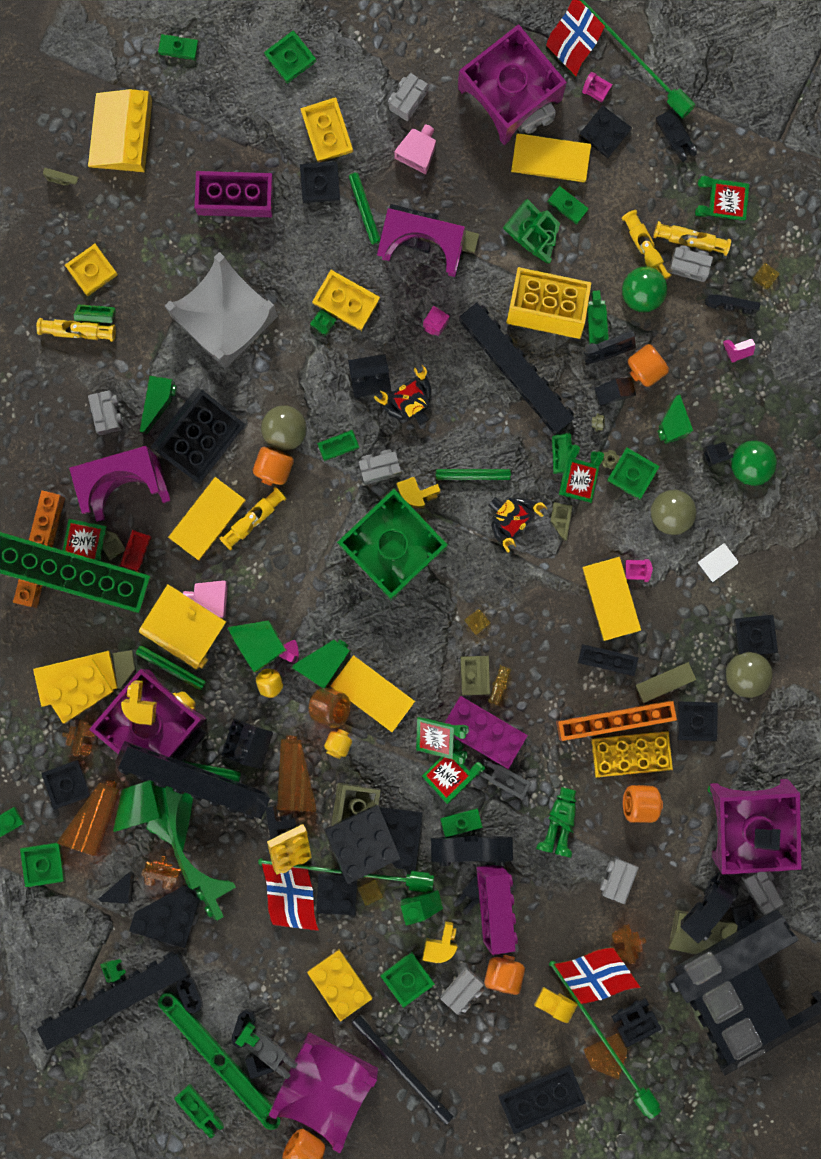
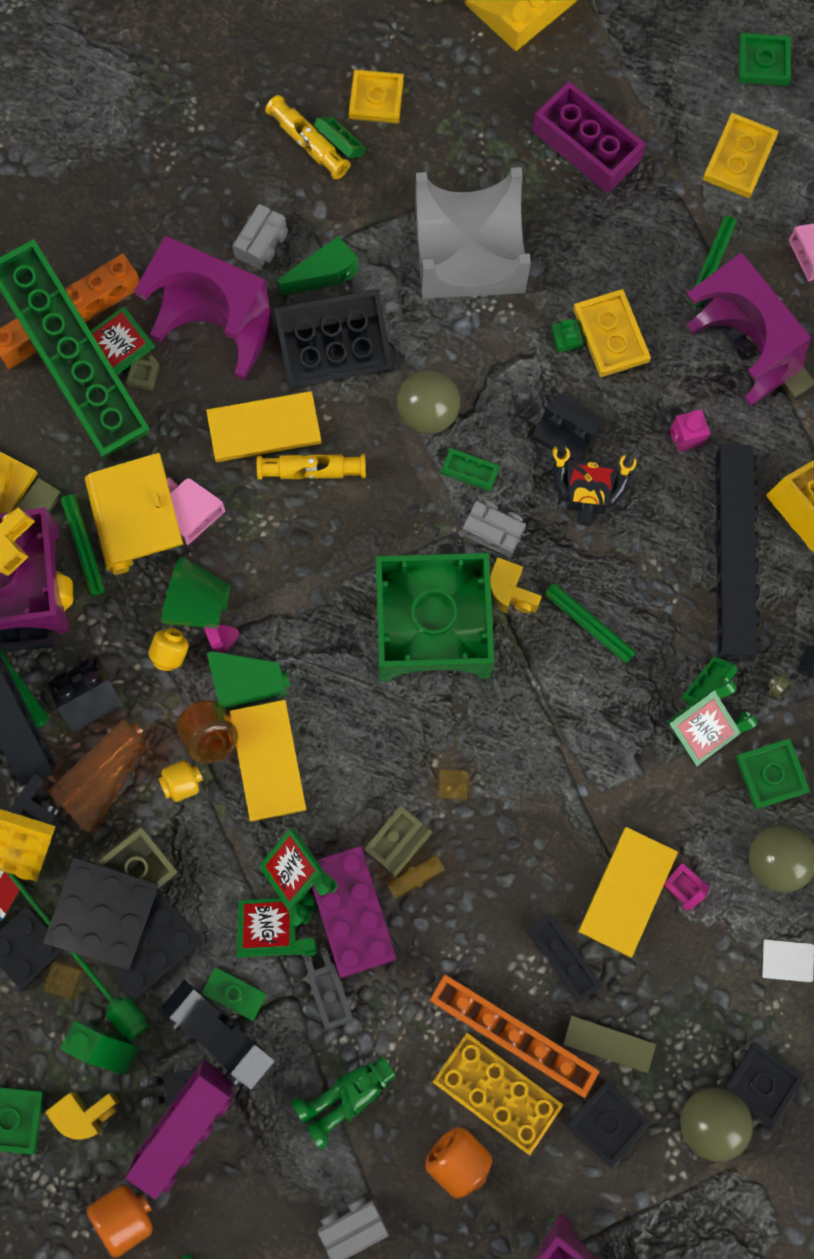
camera: 40 degrees right, 10 degrees down
red plate [120,530,151,572] -> none
orange head [253,447,294,486] -> none
black plate [300,161,340,203] -> none
light grey brick [440,967,484,1015] -> none
torso [488,497,548,552] -> none
olive tile [550,502,573,541] -> none
olive plate [601,450,620,469] -> none

